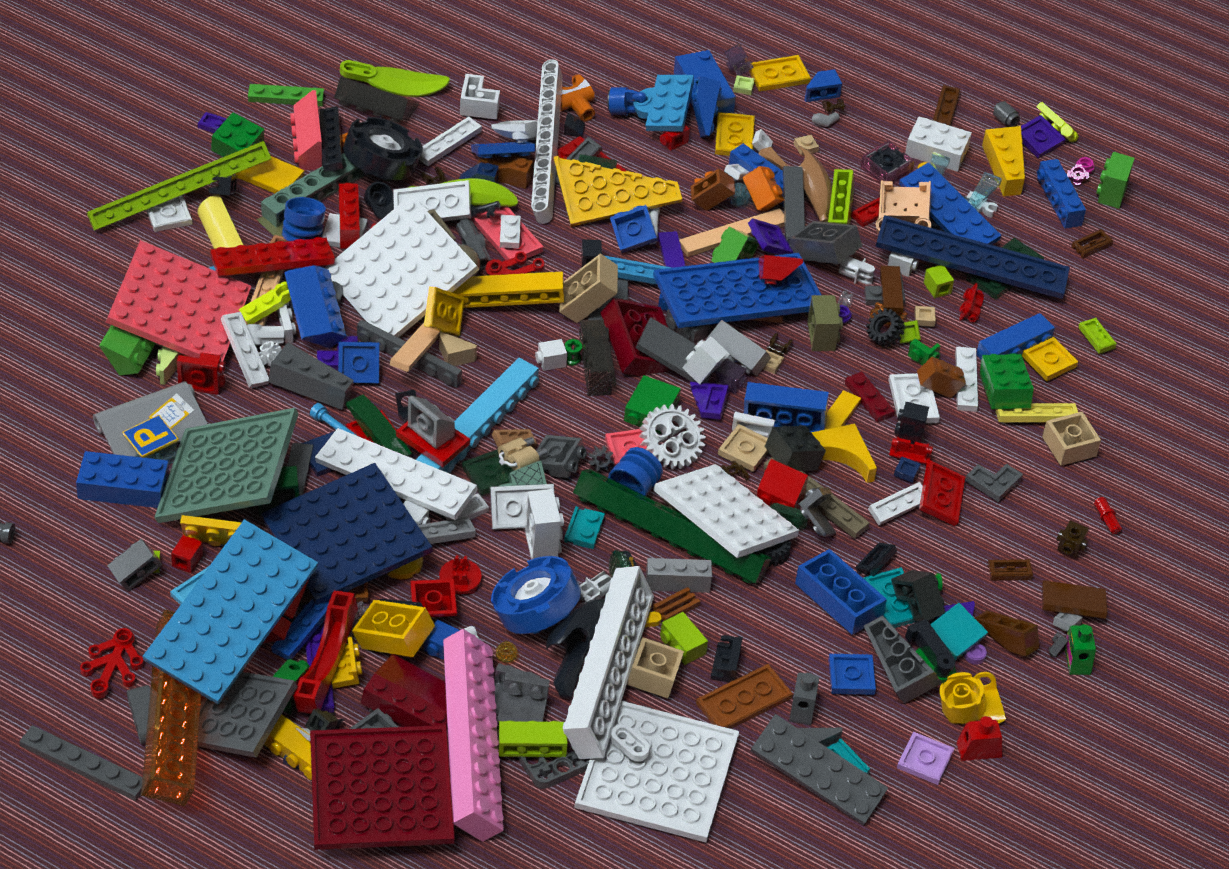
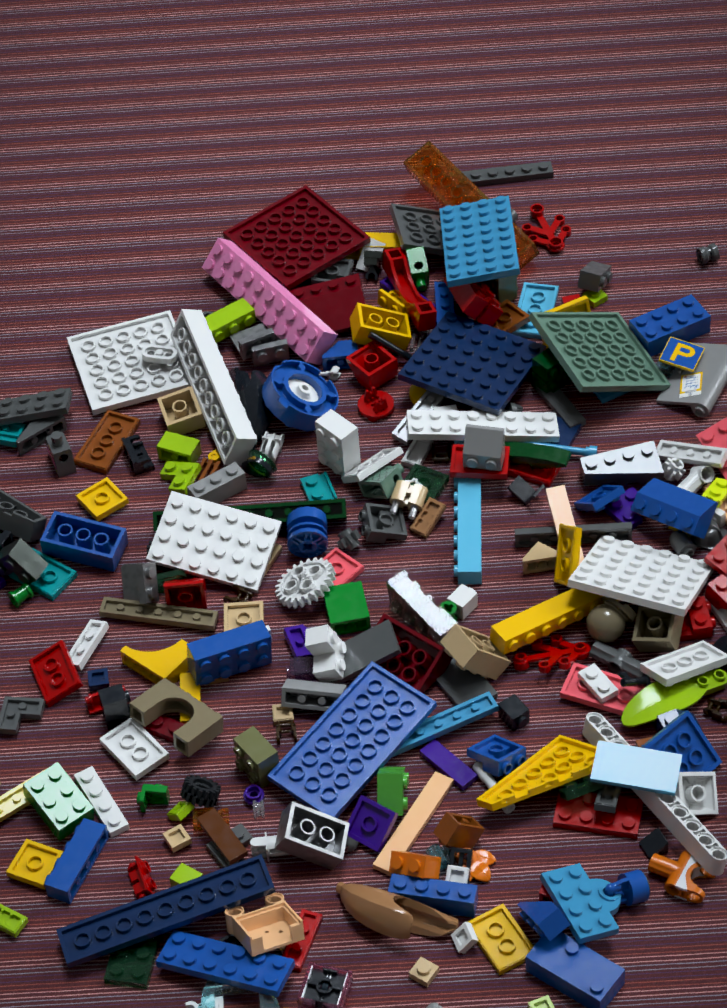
camera: 155 degrees right, 0 degrees up
red plate [177,352,226,395] -> none
red slope [759,255,803,285] -> none
pearl dark grey brick [764,425,826,471] -> none
dark grey tile [783,166,805,239] -> none
lime brick [828,169,854,225] -> none
blue plate [828,654,876,695] -> none
black tile [855,542,897,576] -> none
dark orange brick [917,357,966,398] -> none
none -> yellow plate [76,477,129,521]
none -> dark tan arch [130,678,223,757]
none -> lime plate [160,461,202,495]
none -> tile [590,740,683,796]

